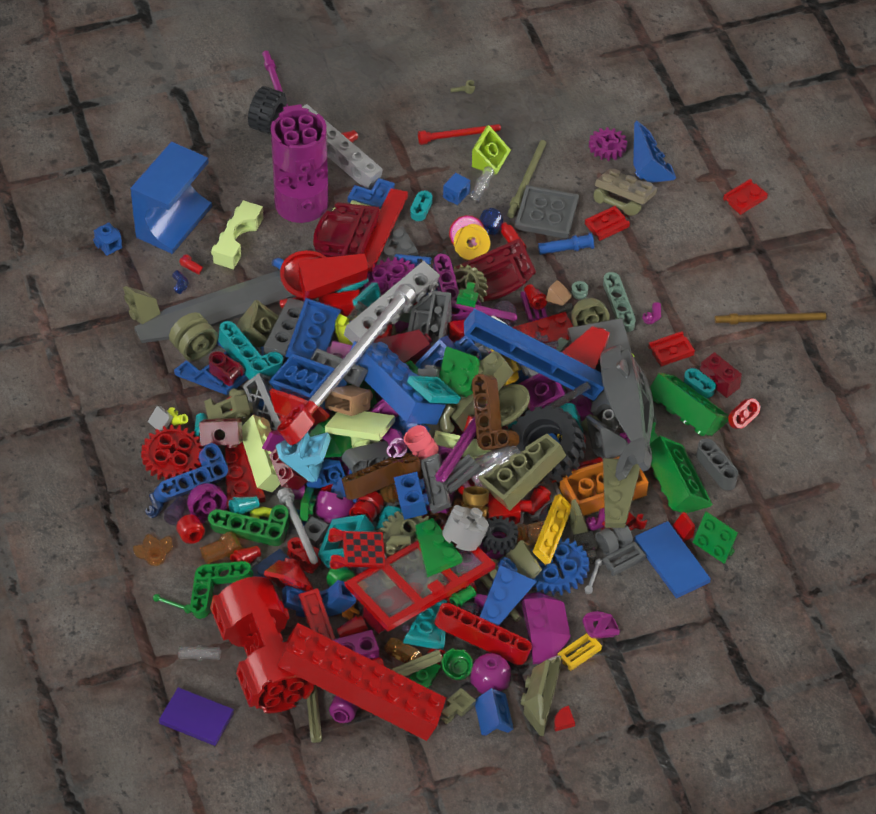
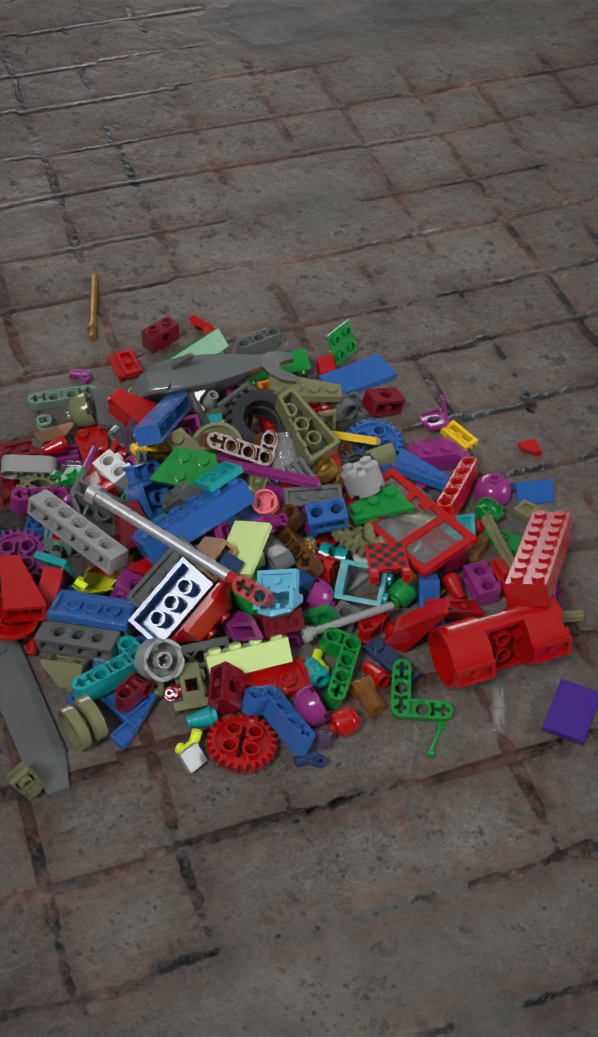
camera: 90 degrees left, 5 degrees down
clear orange plate [133,533,172,566] -> none
olive wedge [521,655,561,736] -> none
teal beam [684,368,716,398] -> none
none -> light grey beam [0,454,57,480]
none -> light grey brick [134,638,185,682]
none -> dark blue tile [218,551,244,574]
none -> dark red brick [361,387,406,416]

